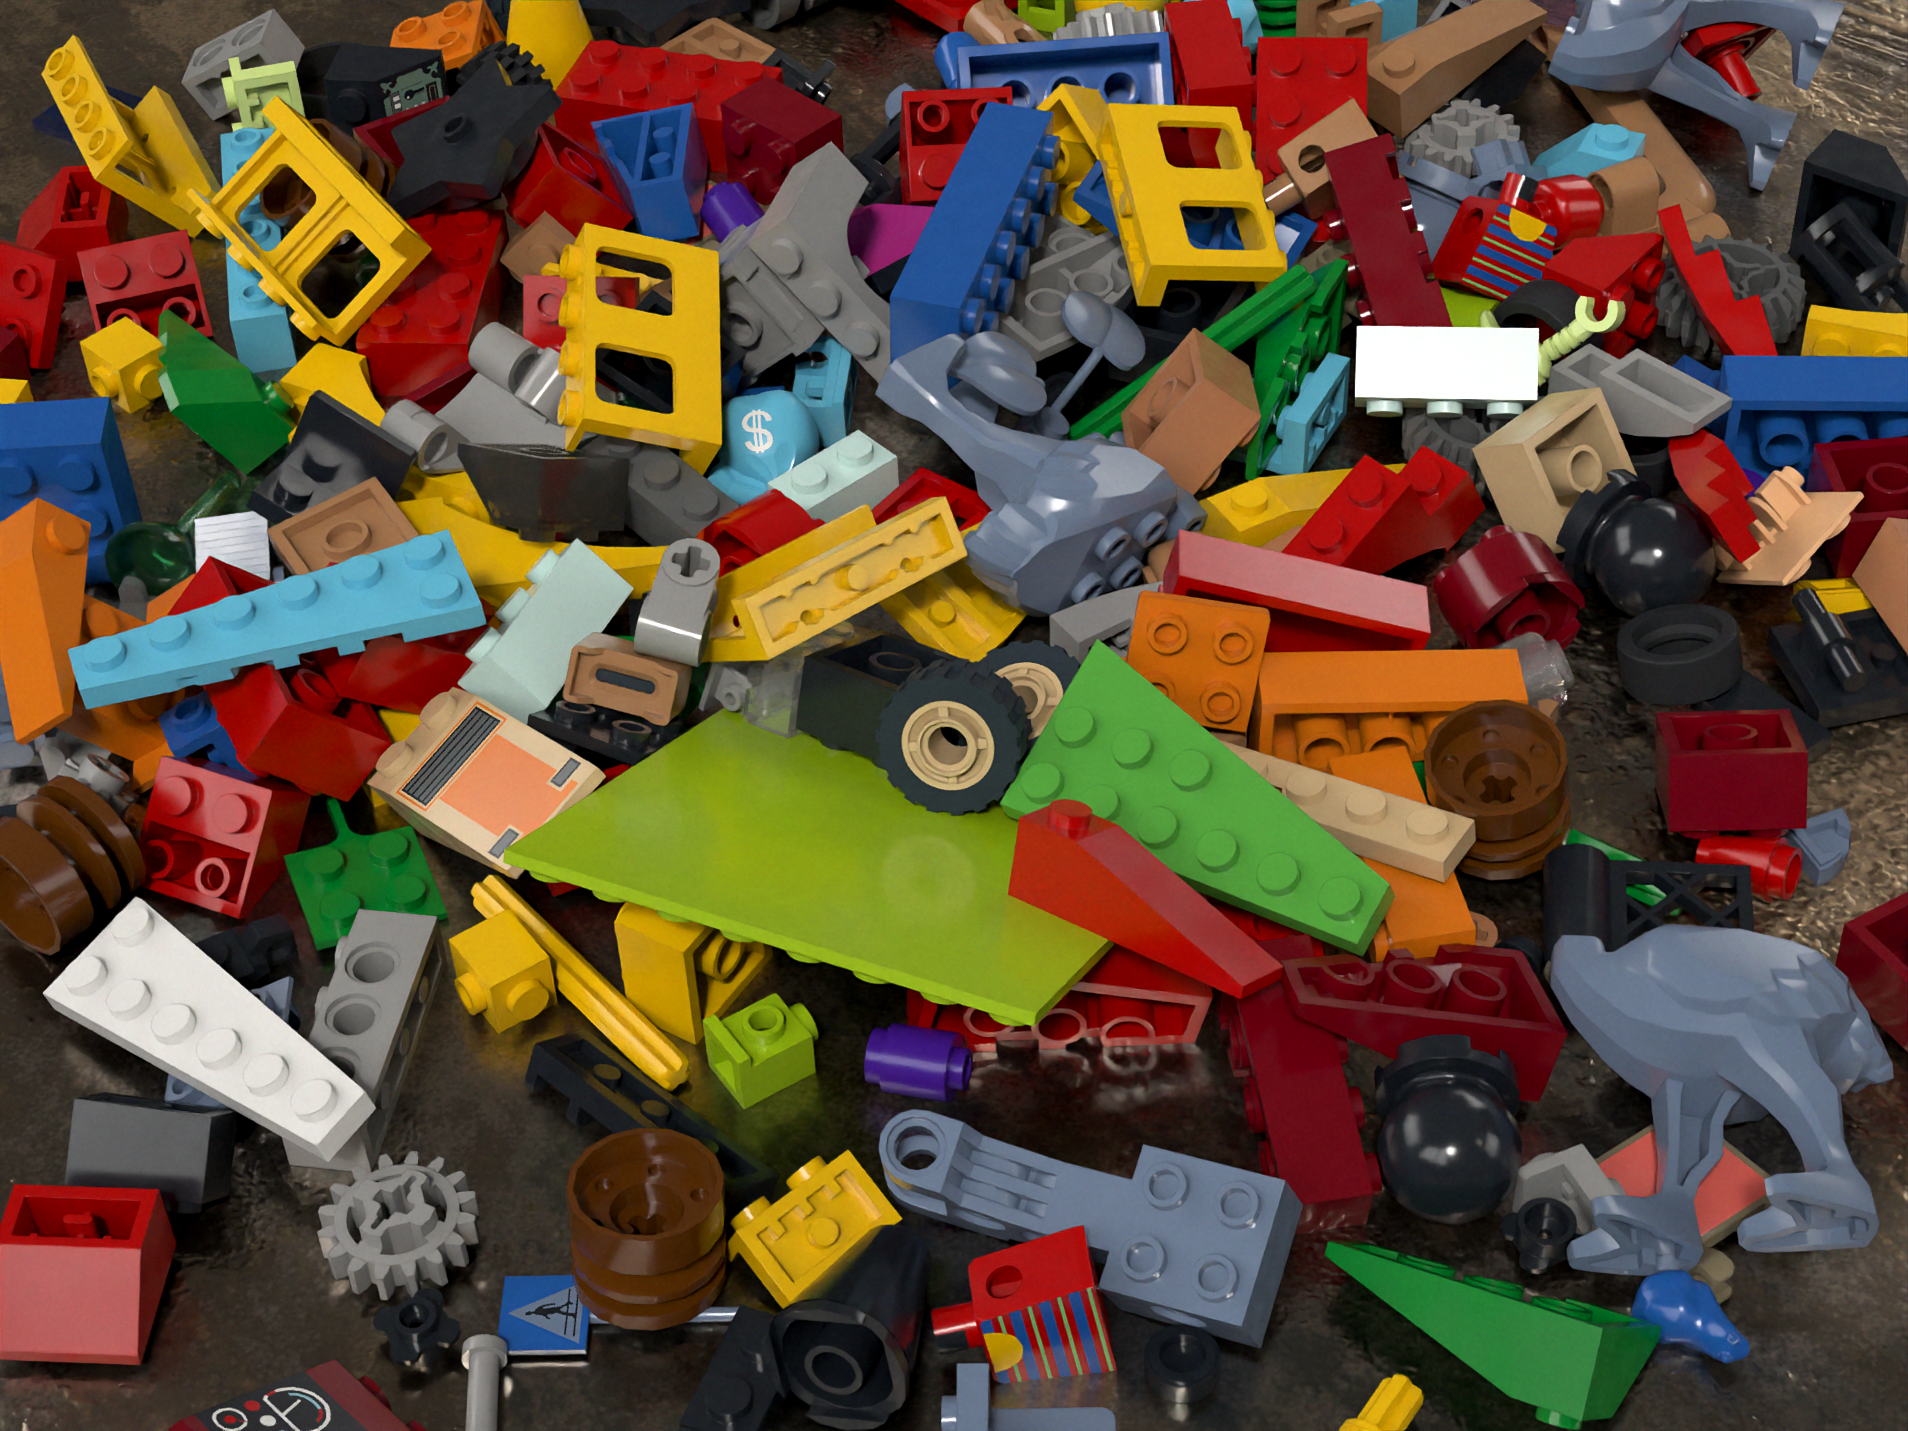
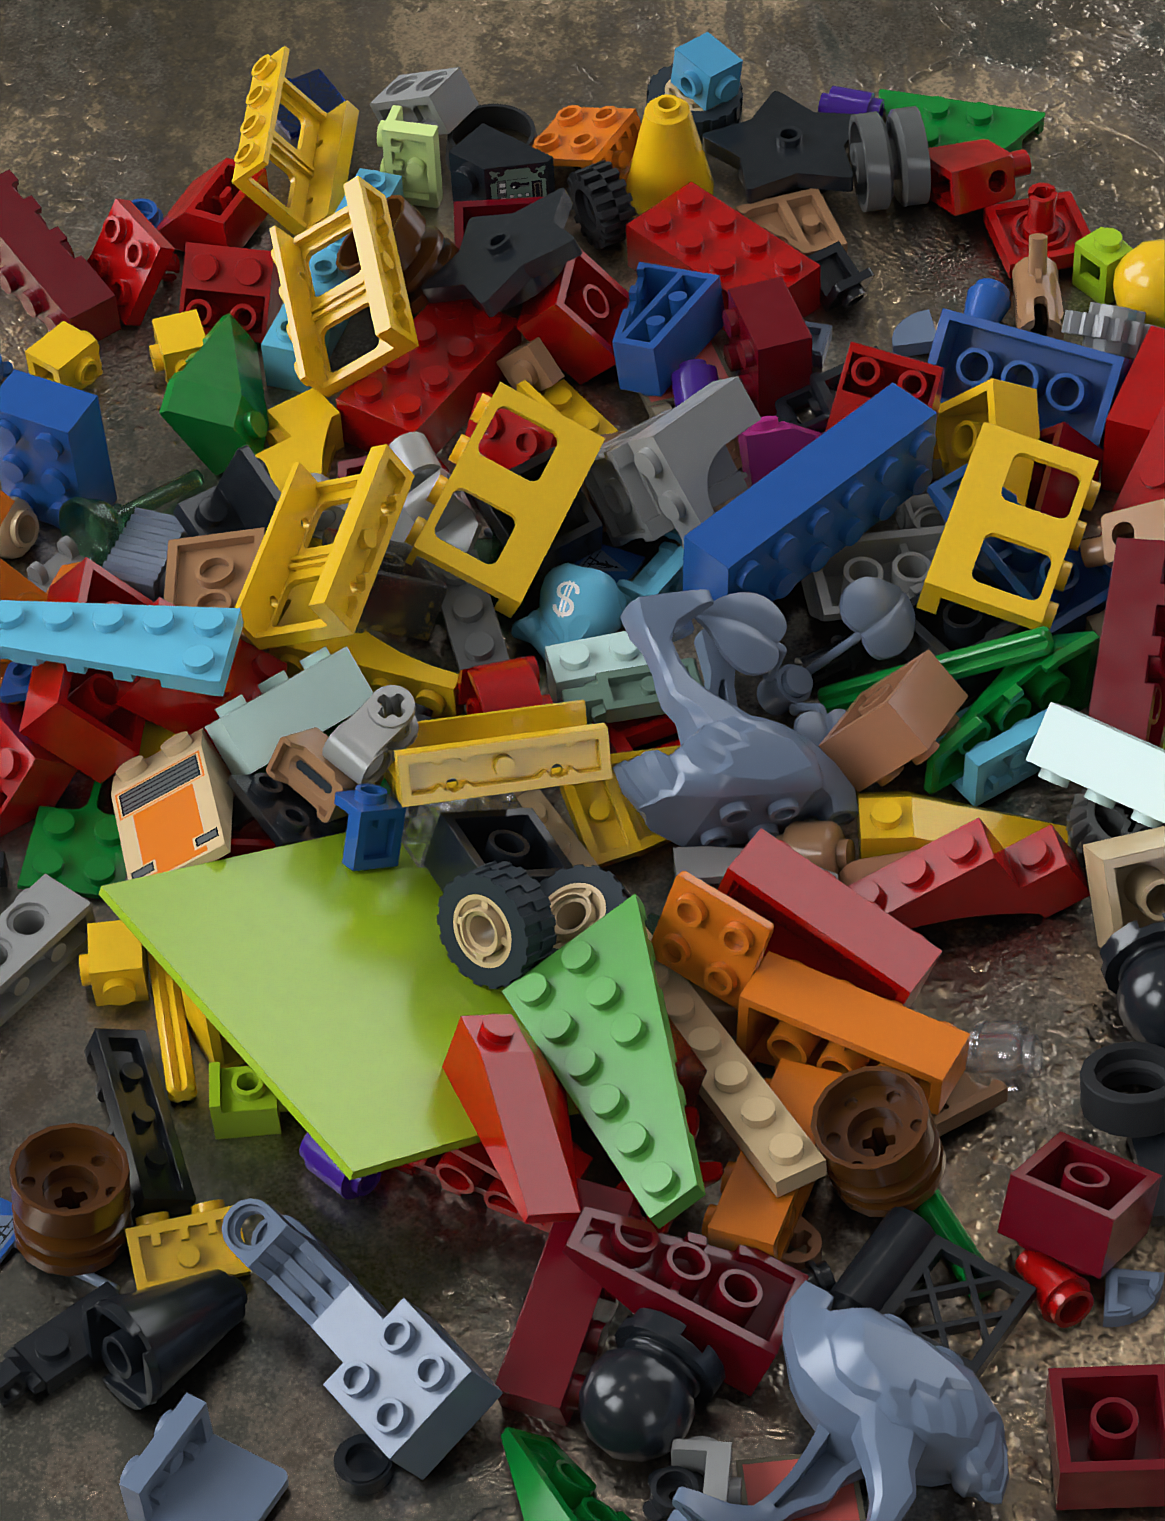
camera: 30 degrees right, 5 degrees up
red torso [931,1225,1117,1383] -> none
dark red brick [1433,525,1585,670] -> none
none -> yellow window [235,444,415,650]
none -> blue bracket [334,784,406,871]
none -> sand green hinge [561,657,704,724]

